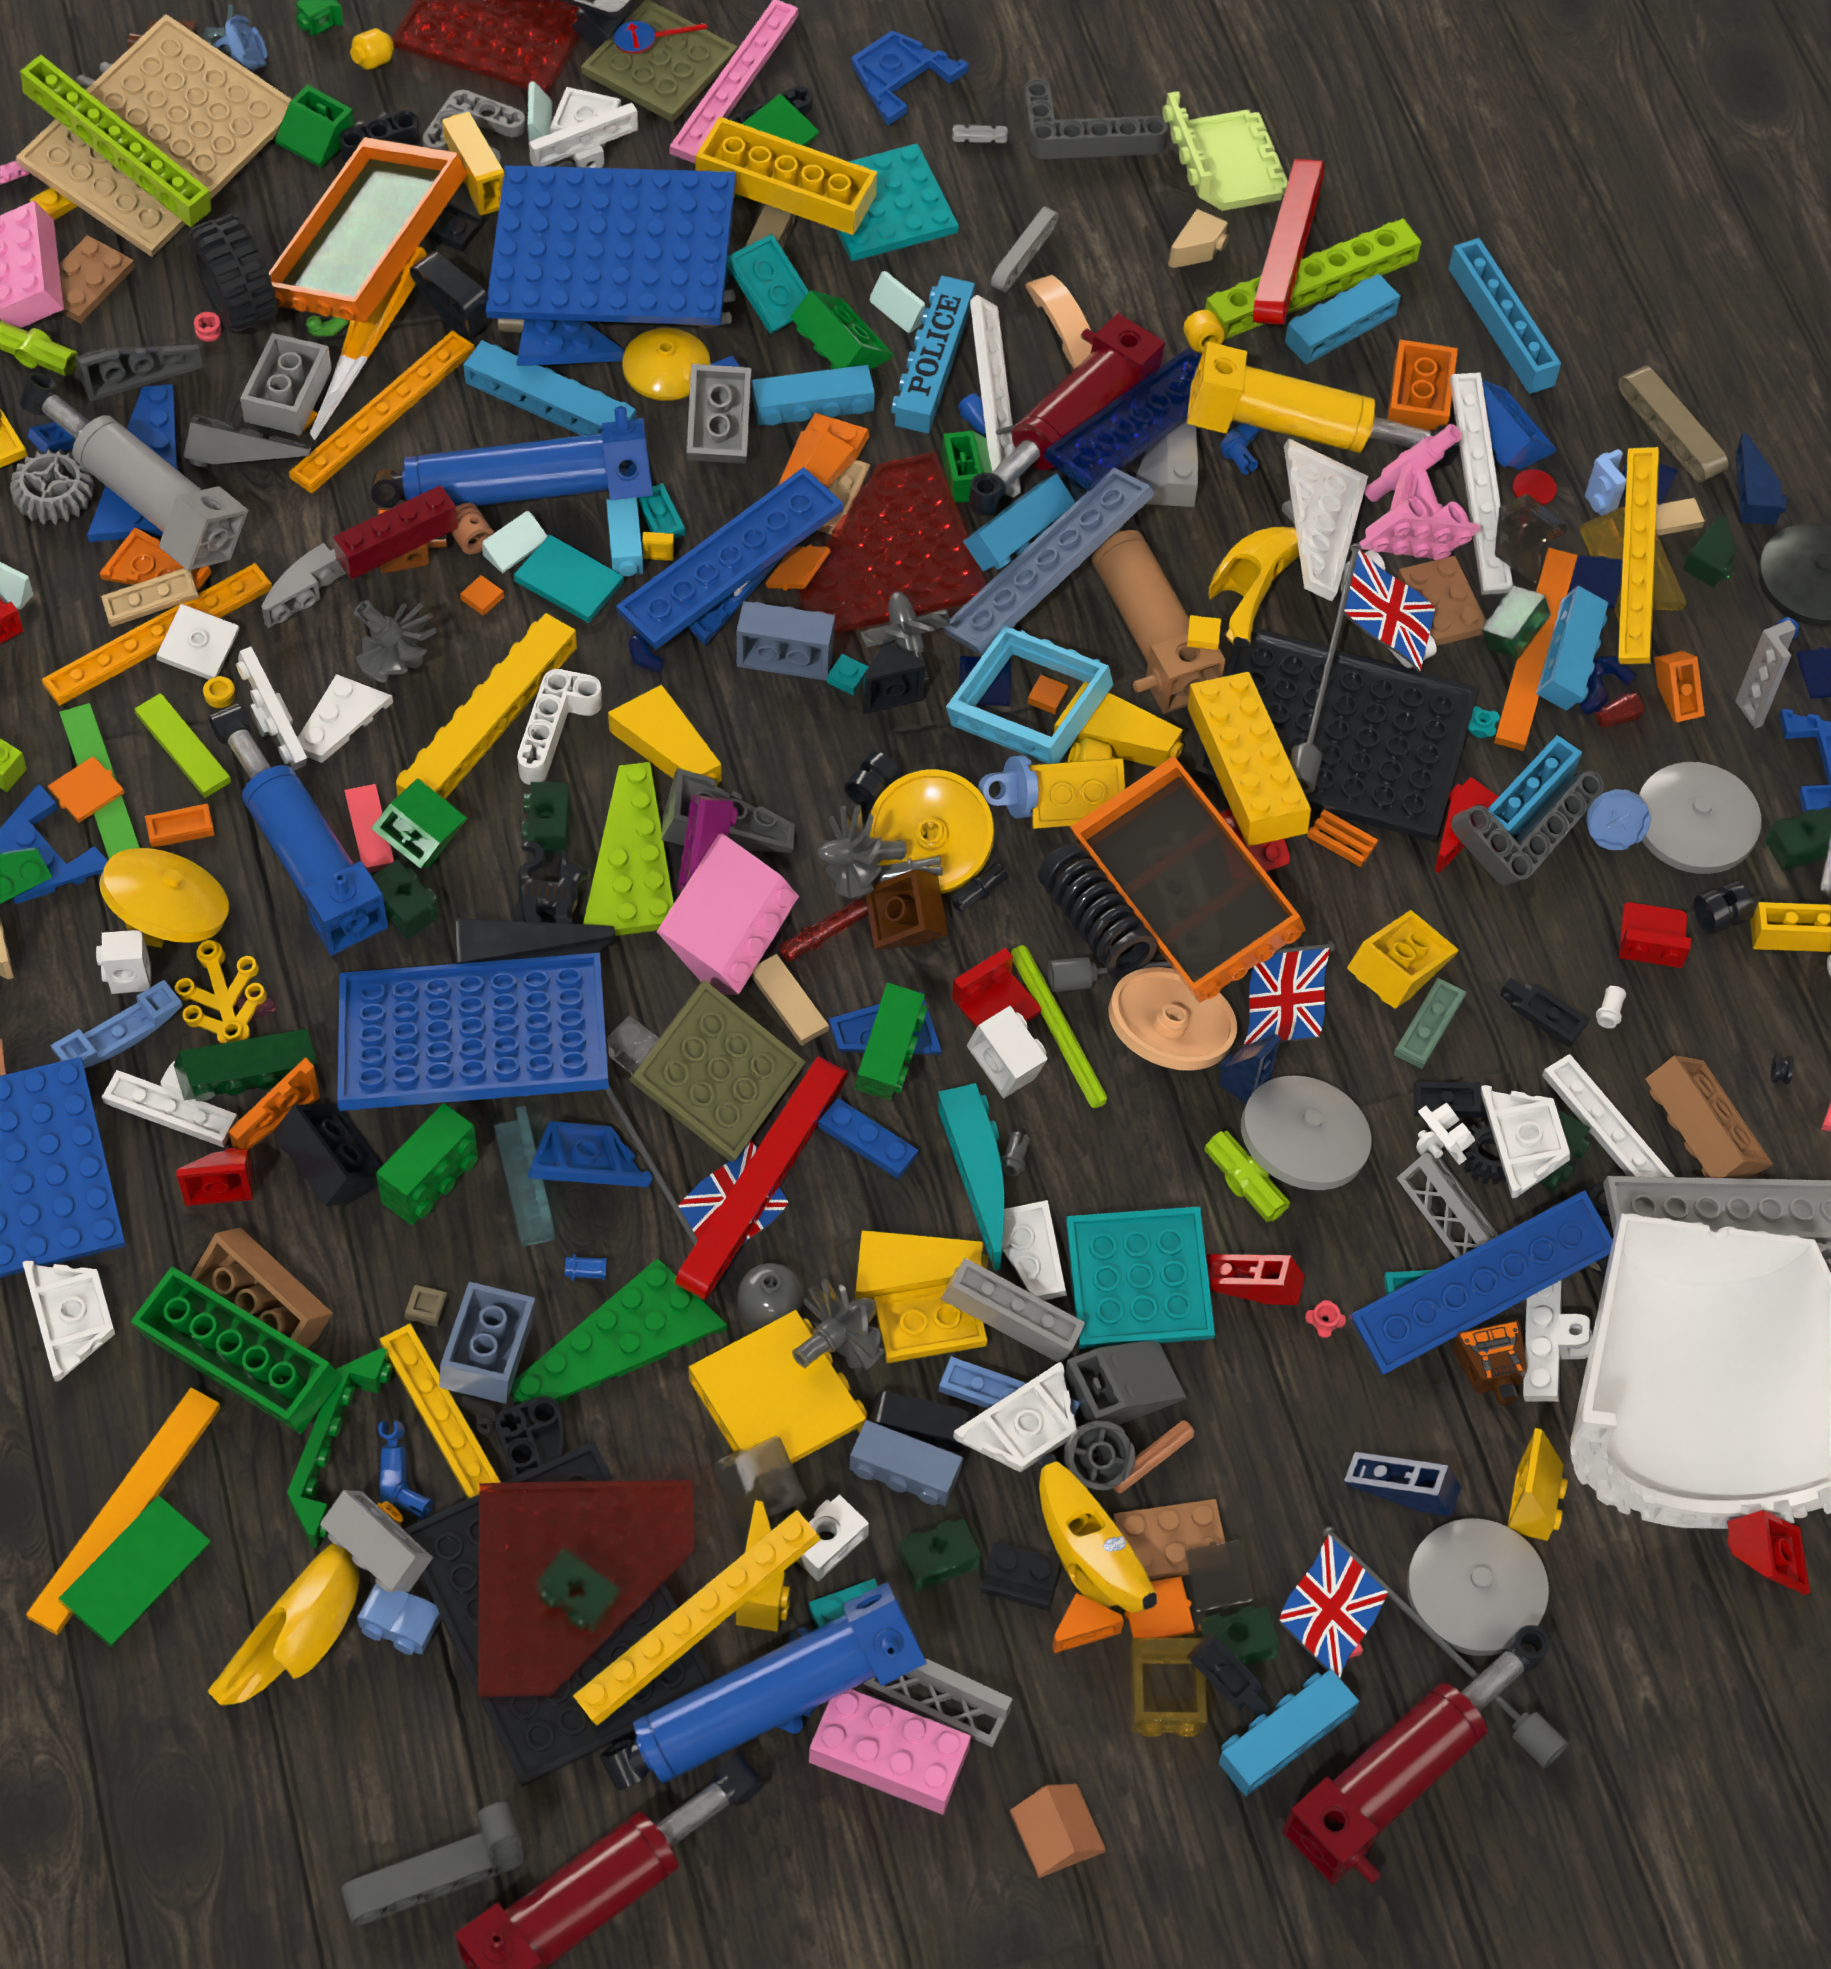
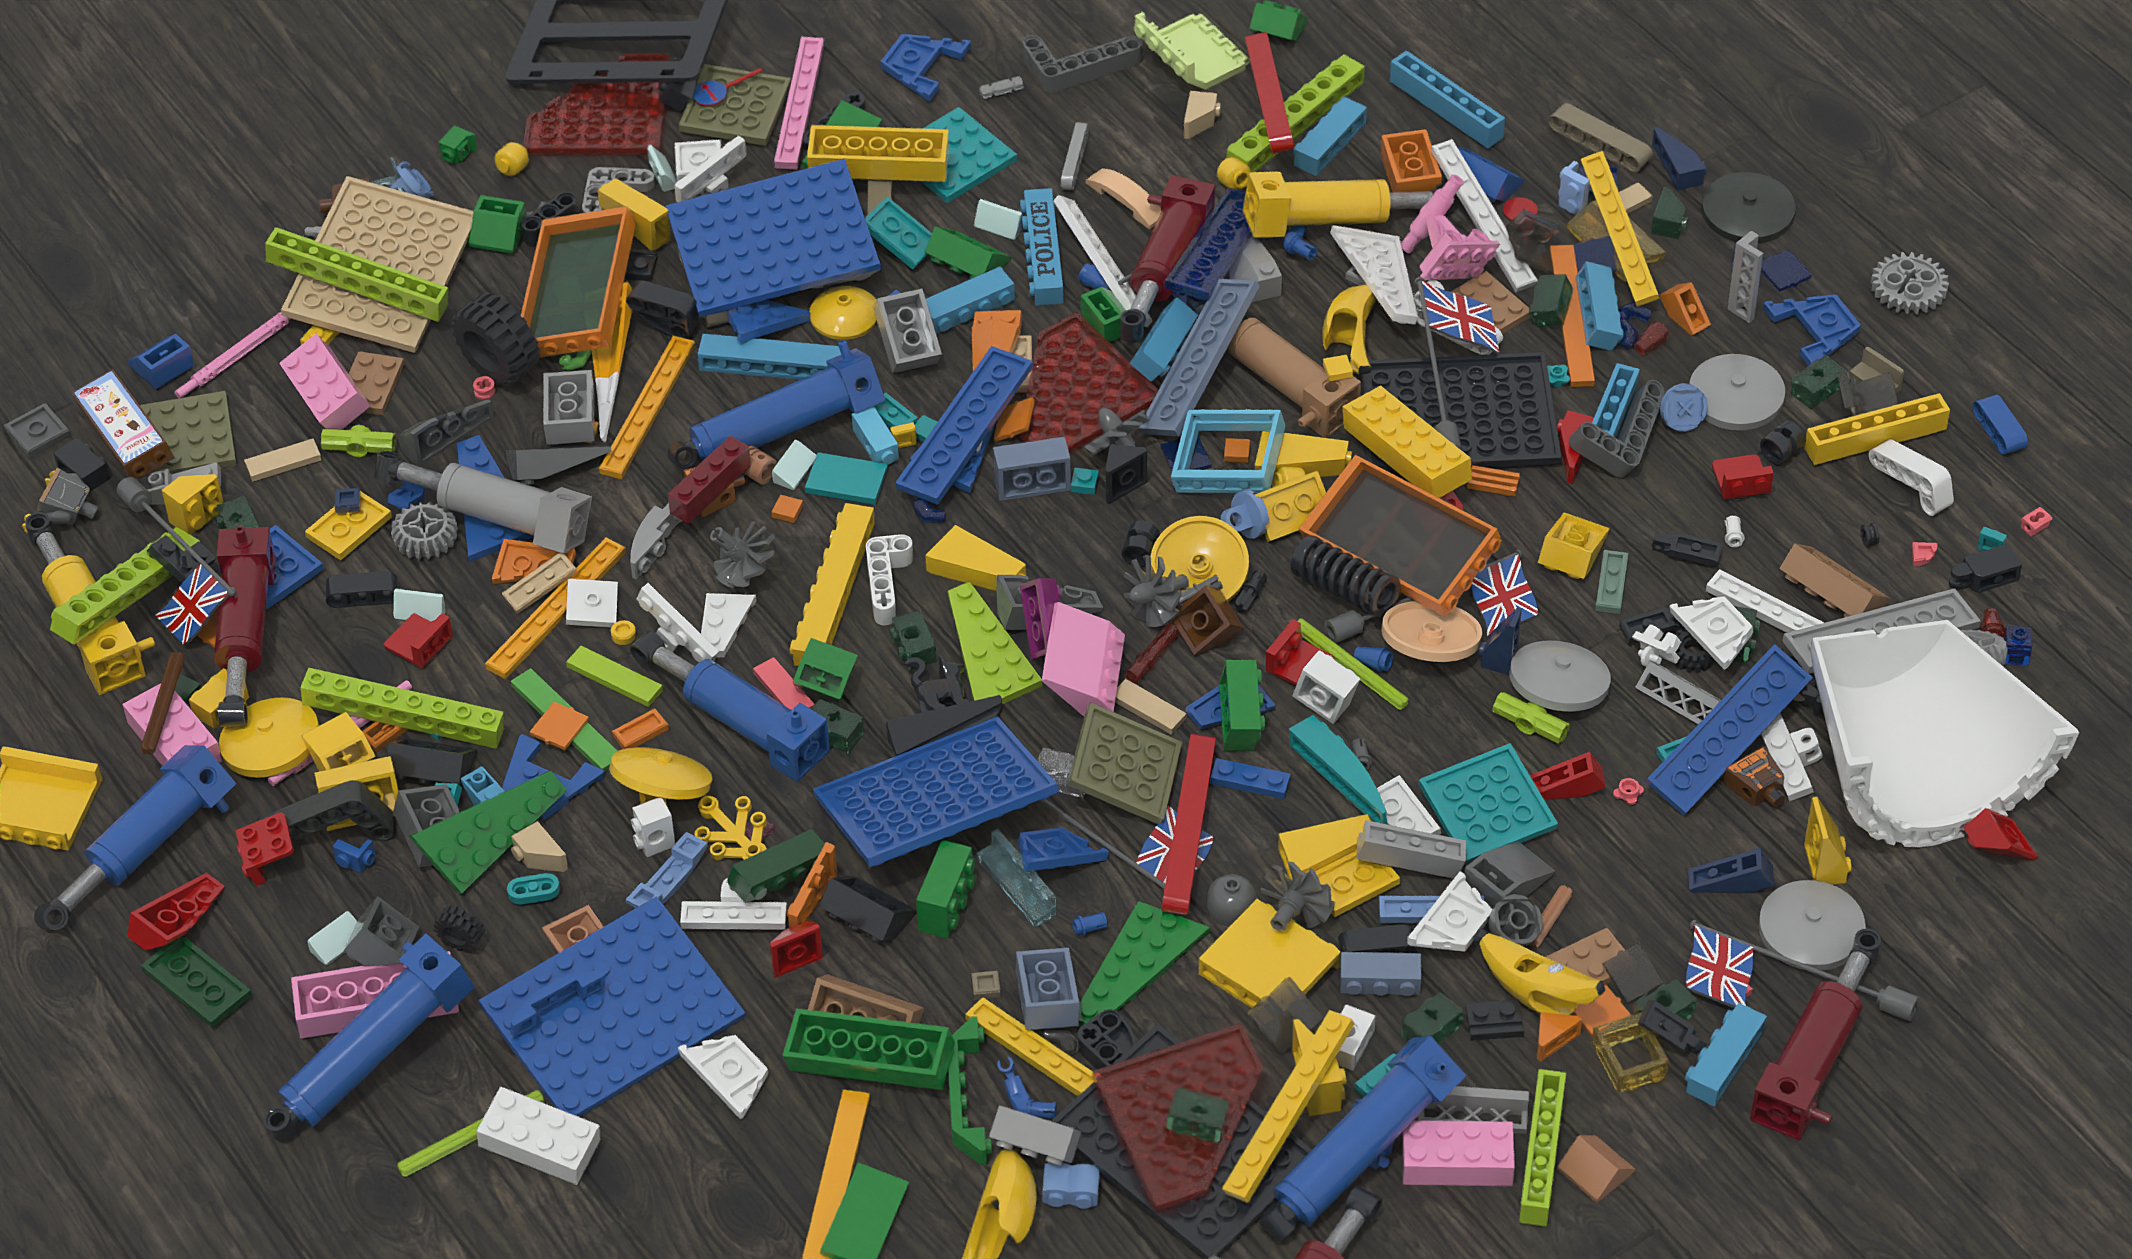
camera: 15 degrees left, 10 degrees down
none -> teal tile [915,415,938,442]
none -> green slope [1249,0,1308,41]
none -> blue cone [1354,646,1393,672]
none -> lime brick [1519,1069,1566,1226]

